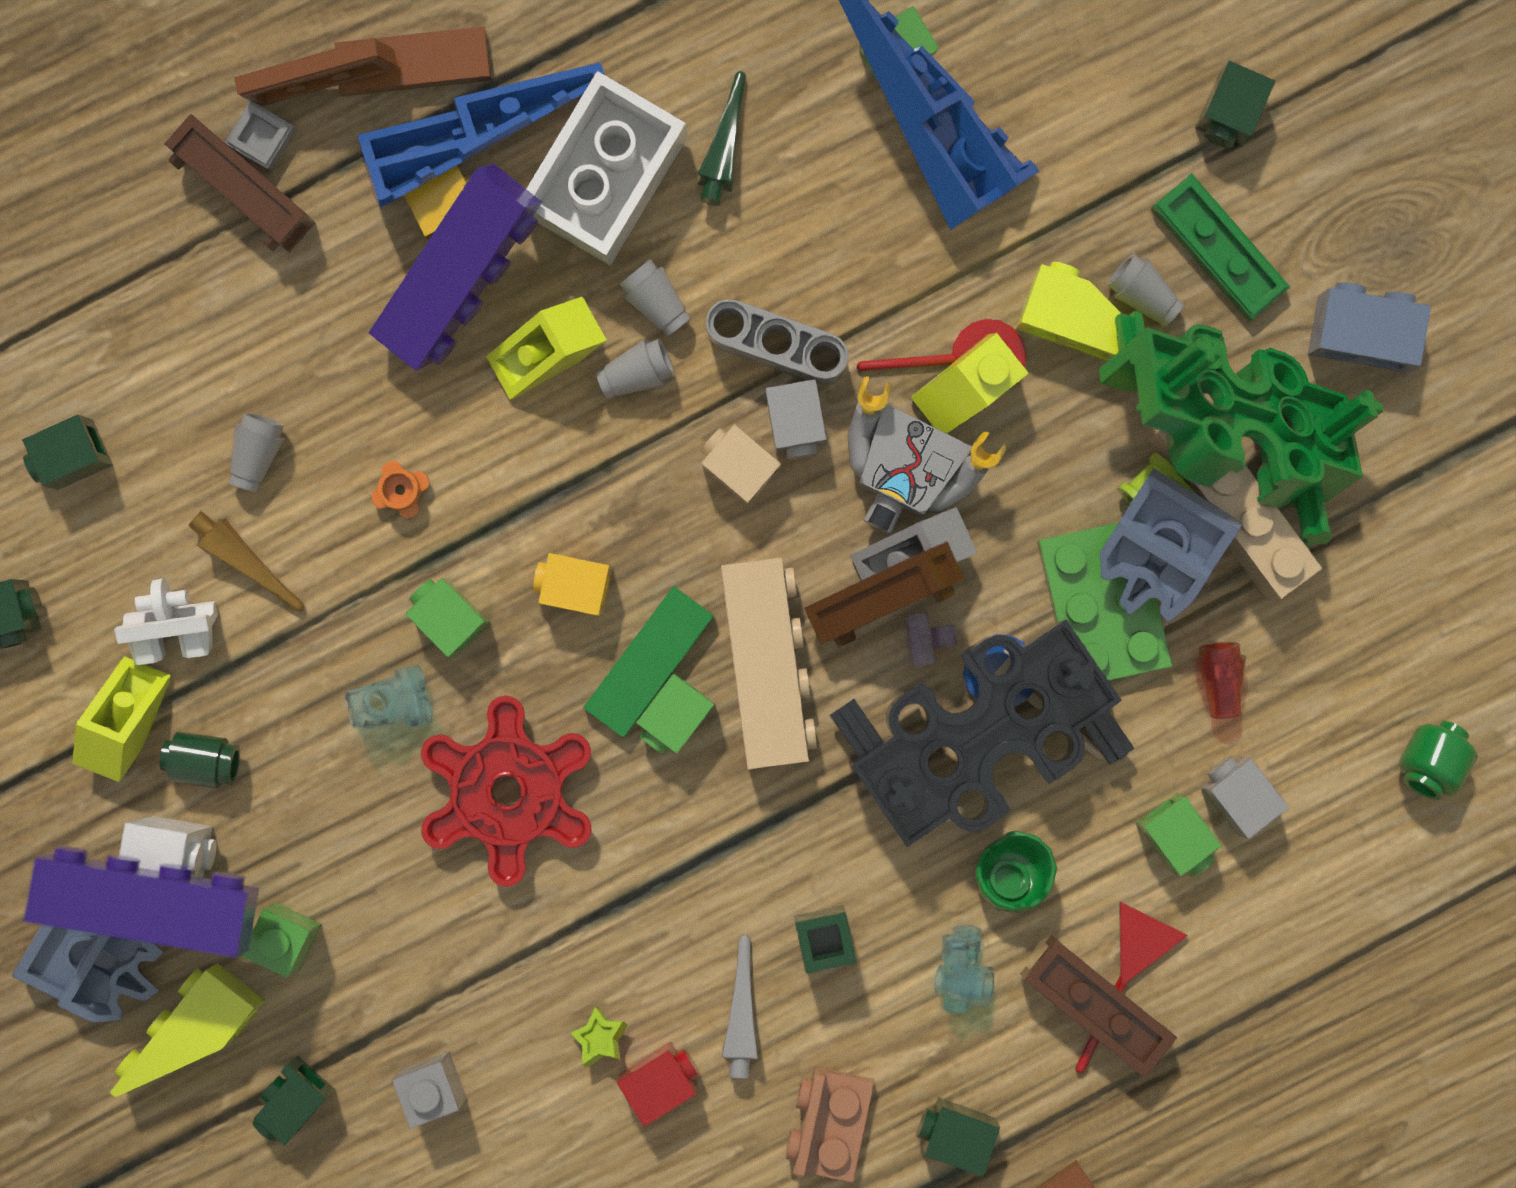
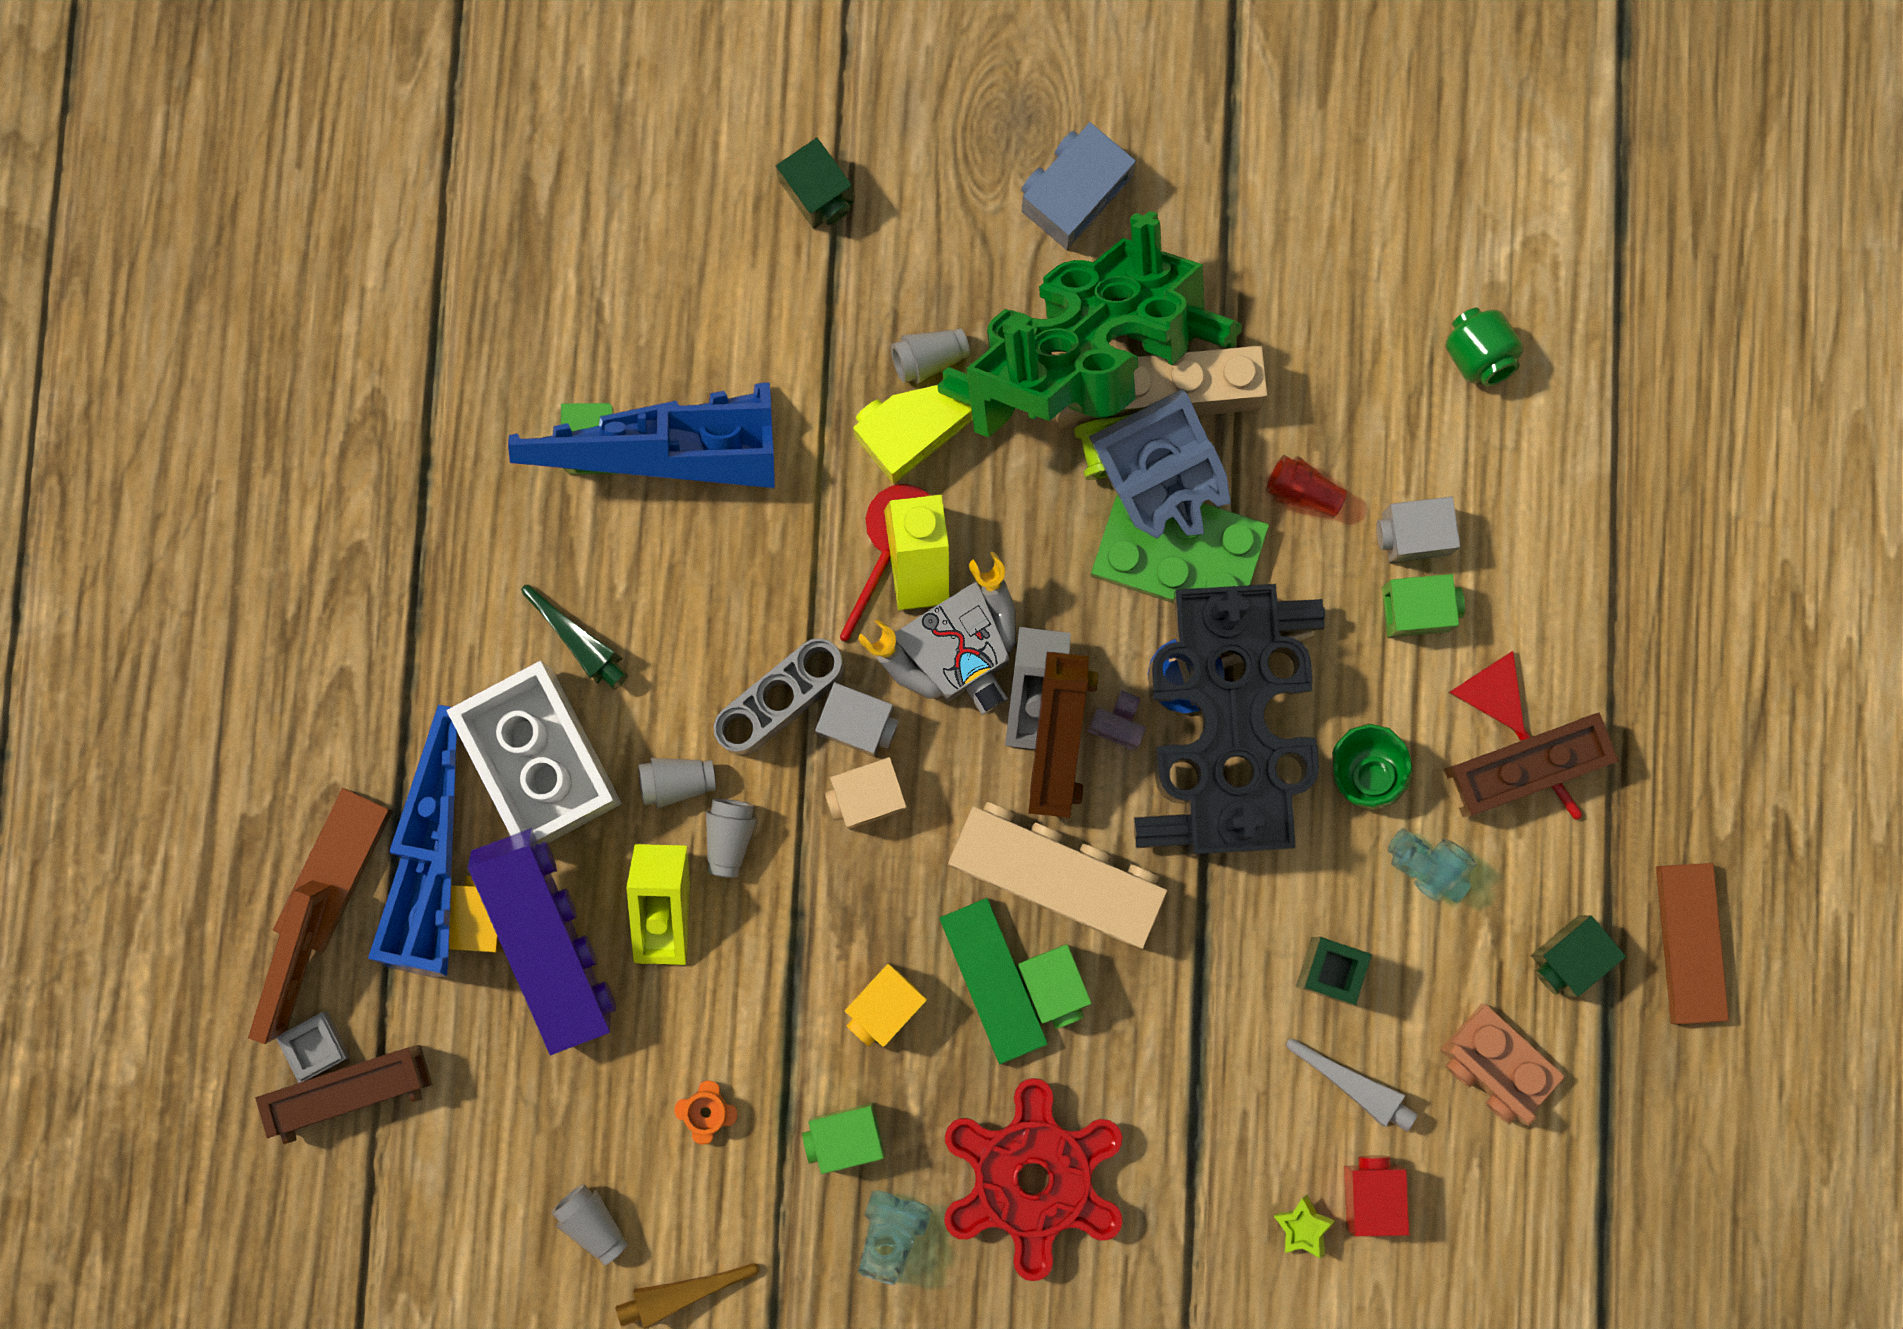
camera: 60 degrees left, 5 degrees down
green tile [1151,173,1290,322] -> none

